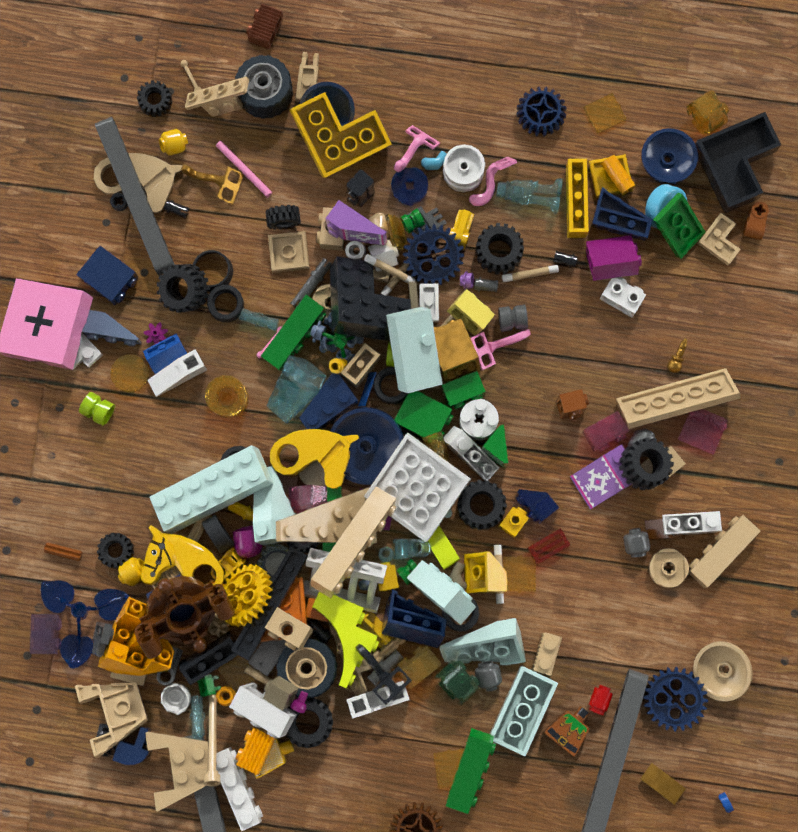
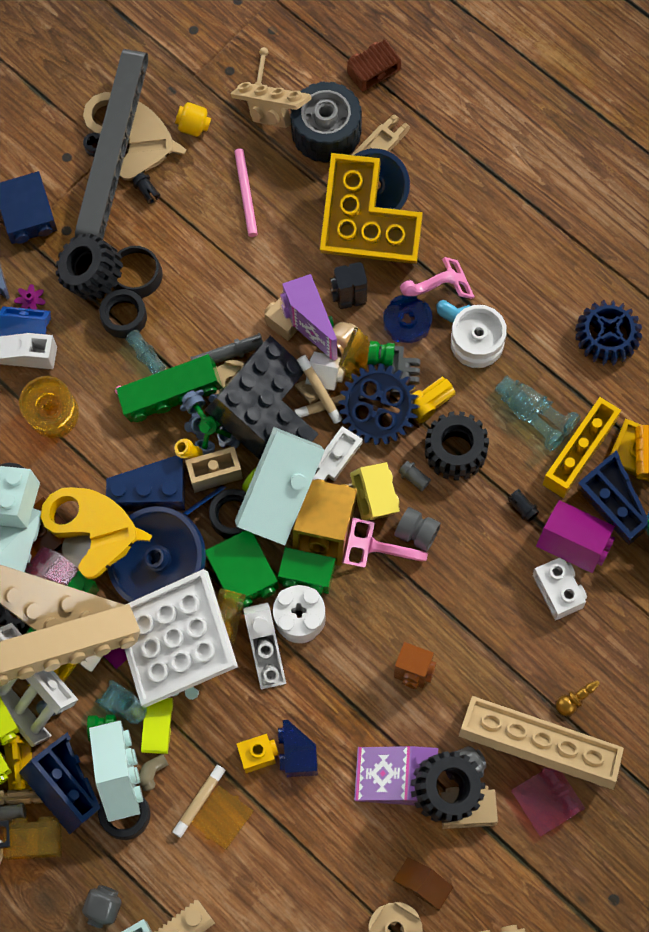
camera: 35 degrees right, 10 degrees down
black tyre [137,80,172,117] -> none
pearl gold piece [181,165,244,205] -> none
black tyre [265,205,301,230] -> none
clear light blue slope [267,355,326,423] -> none
tan tile [268,231,310,273] -> none
white brick [345,241,366,260] -> none
clear light blue pin [378,547,394,562] -> none
yellow brick [378,562,399,592] -> none
dark tan tile [408,282,419,309] -> none
clear green brick [434,660,480,706] -> none
light aqua wedge [440,618,526,665] -> none
black tyre [457,480,507,530] -> none
medium lavender plate [460,271,474,290] -> none
yellow slope [464,552,508,593] -> none
bright pink piece [469,157,517,206] -> none
green slope [482,425,508,469] -> none
tan bar [502,265,559,283] -> none
clear red tile [527,528,570,565] -> none
clear pink brick [582,411,629,452] -> none
dark grey head [623,528,650,557] -> none
white slope [662,511,722,535] -> none

